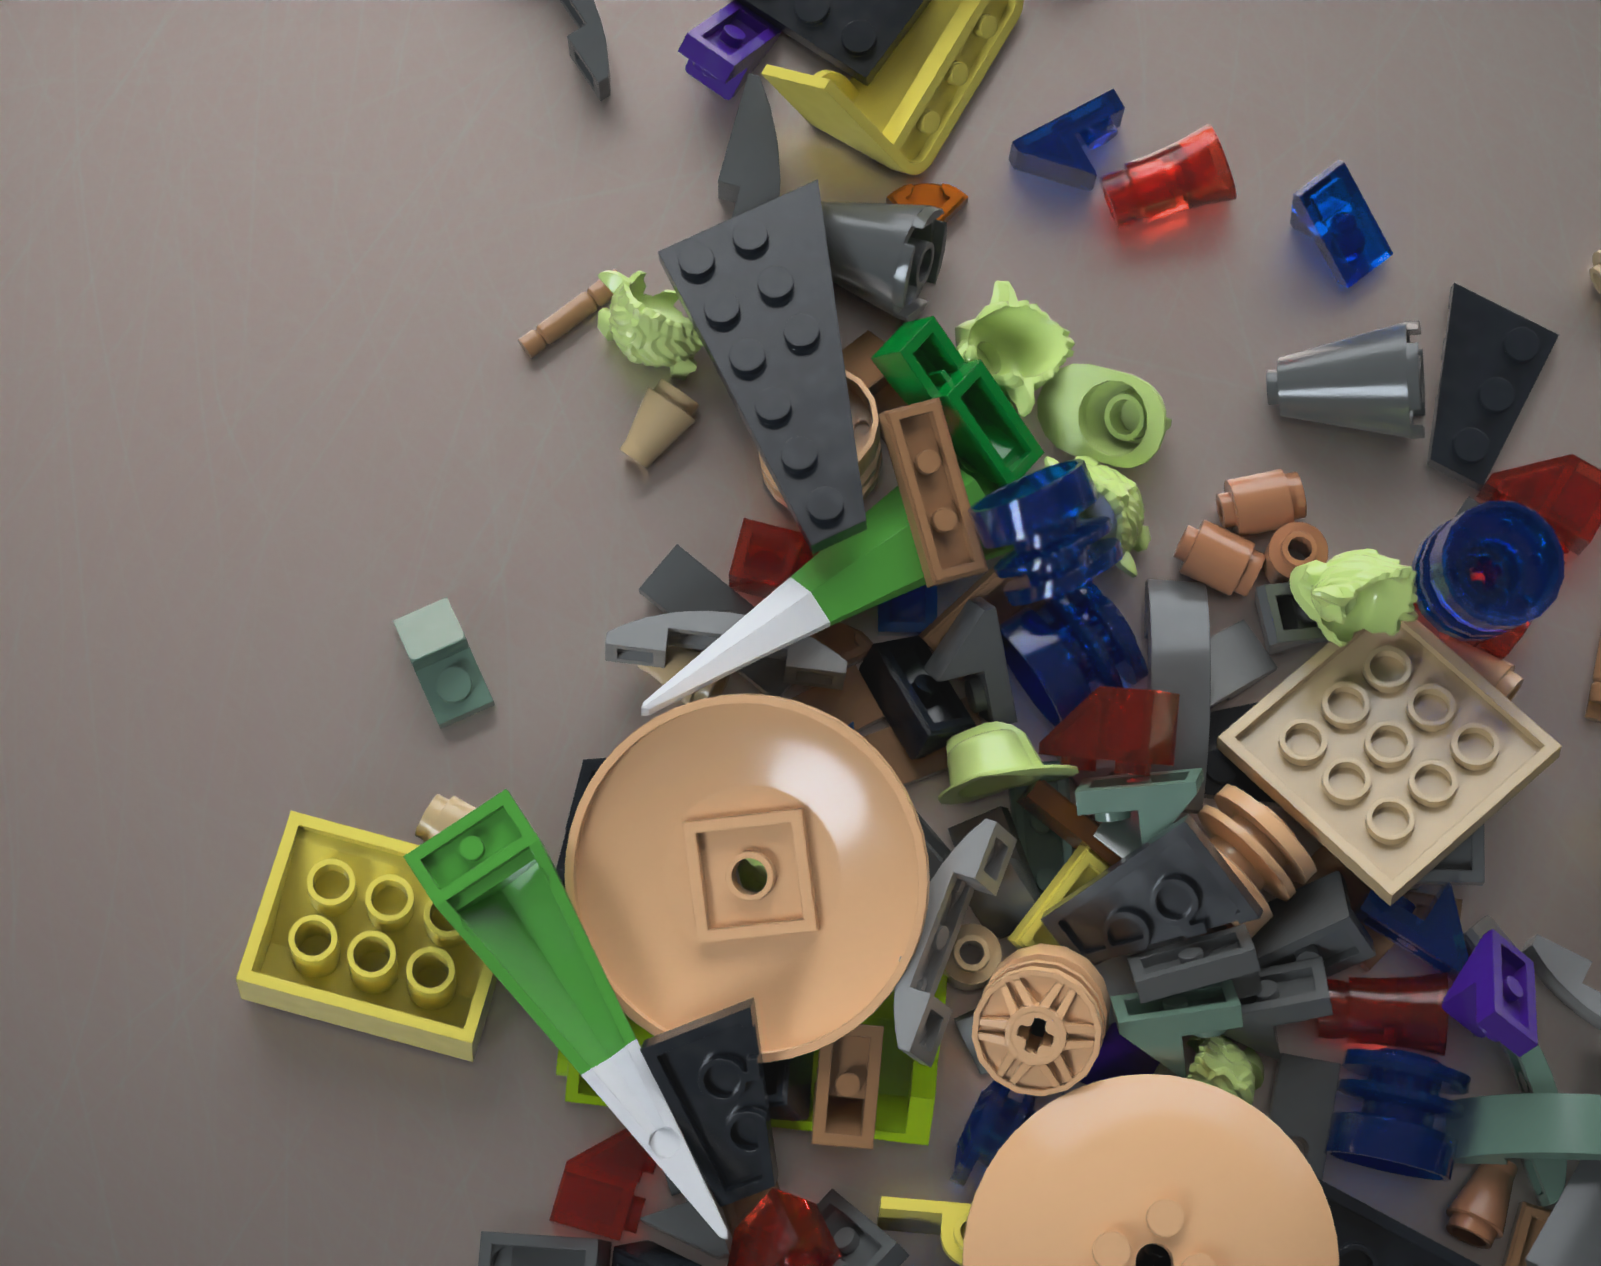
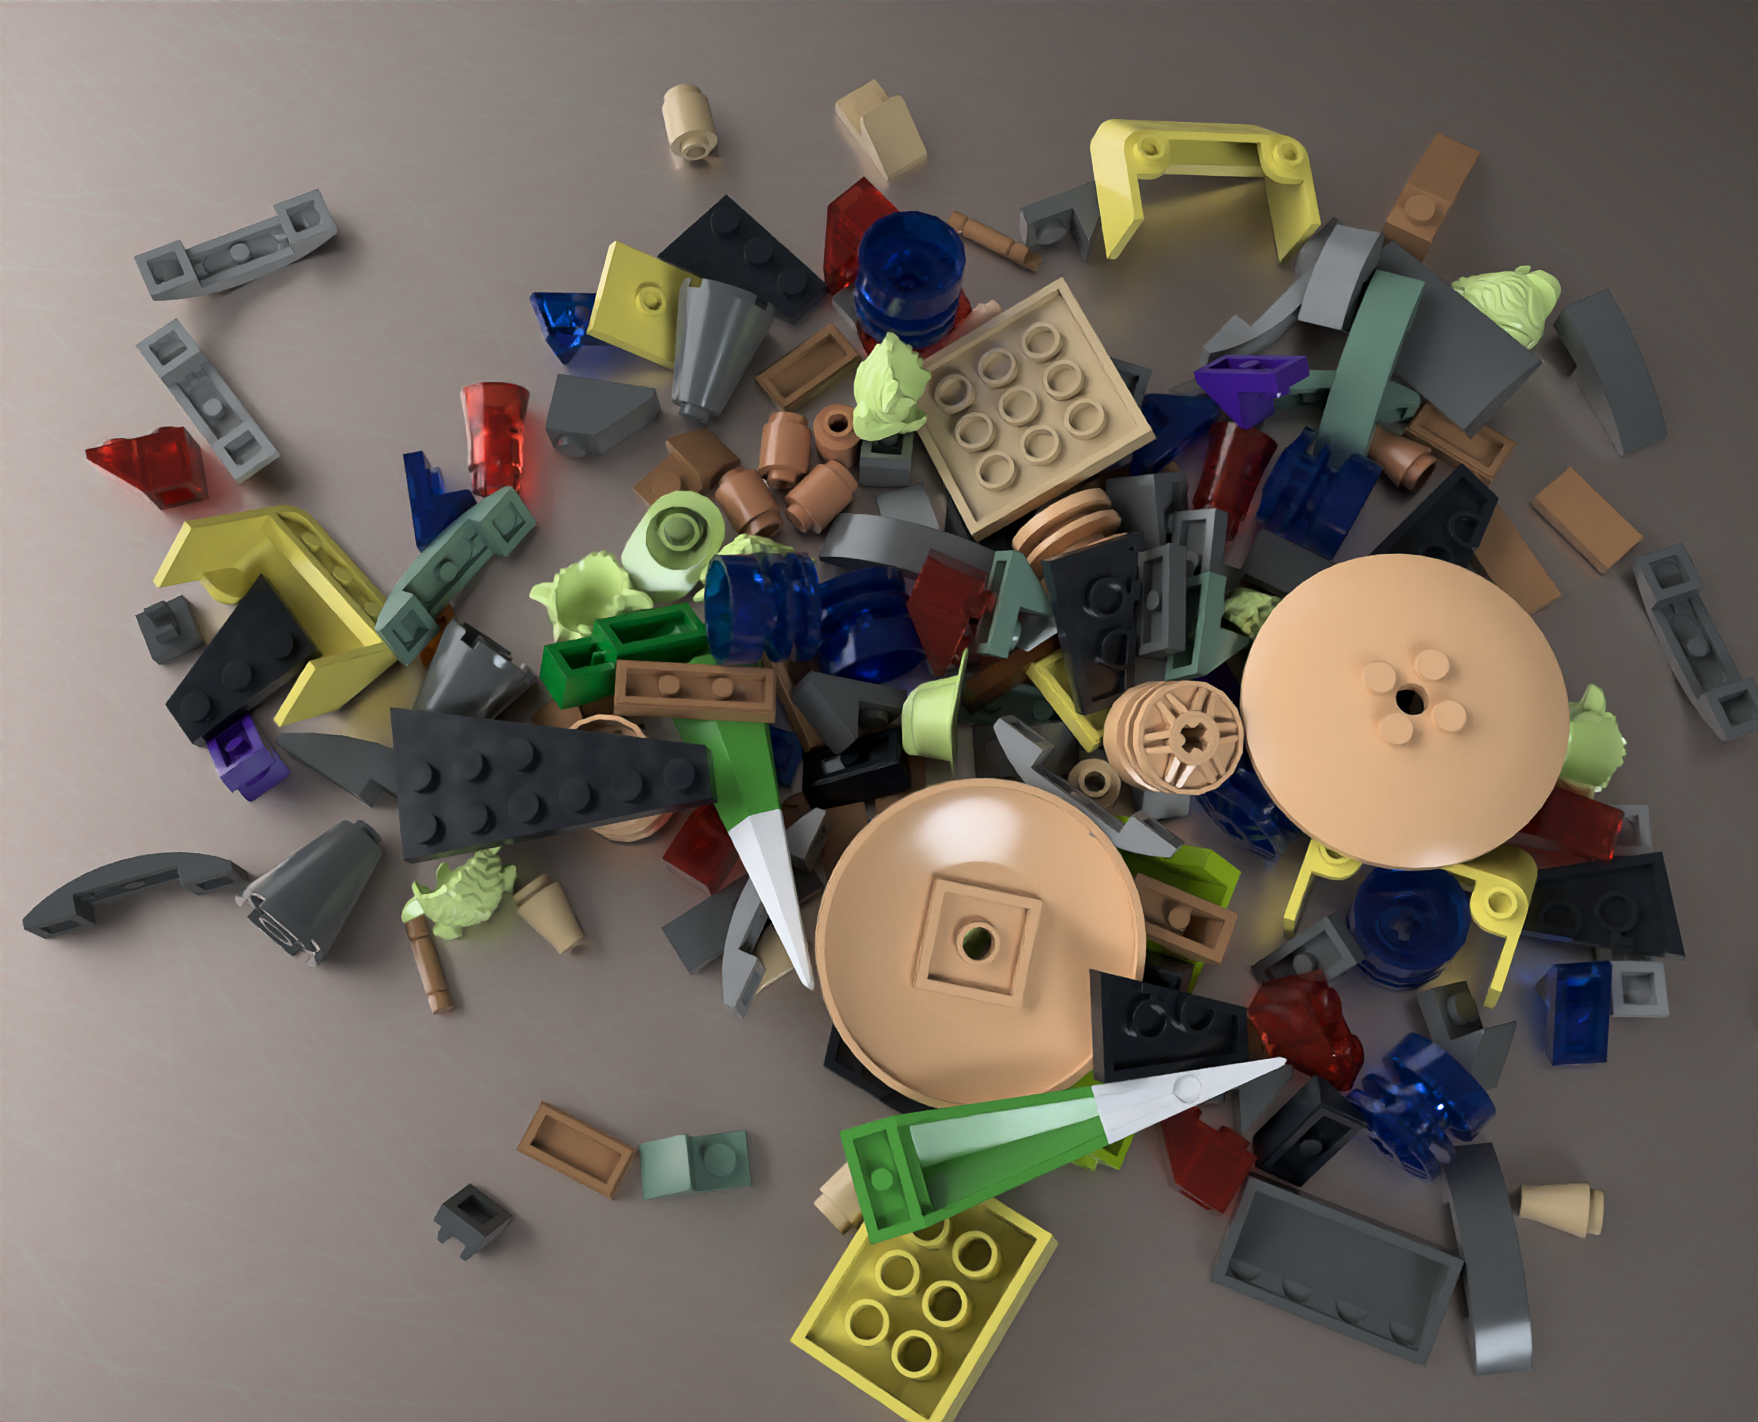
camera: 65 degrees left, 5 degrees down
none -> dark grey cone [235,820,383,967]
none -> sand green slope [374,485,537,666]
none -> dark grey tile [433,1183,513,1261]
none -> medium nougat tile [516,1101,639,1200]
none -> dark grey slope [545,374,661,457]
none -> light yellow plate [586,240,702,371]
none -> medium nougat slope [633,427,741,509]
none -> nougat brick [714,467,784,538]
none -> medium nougat tile [754,322,862,412]

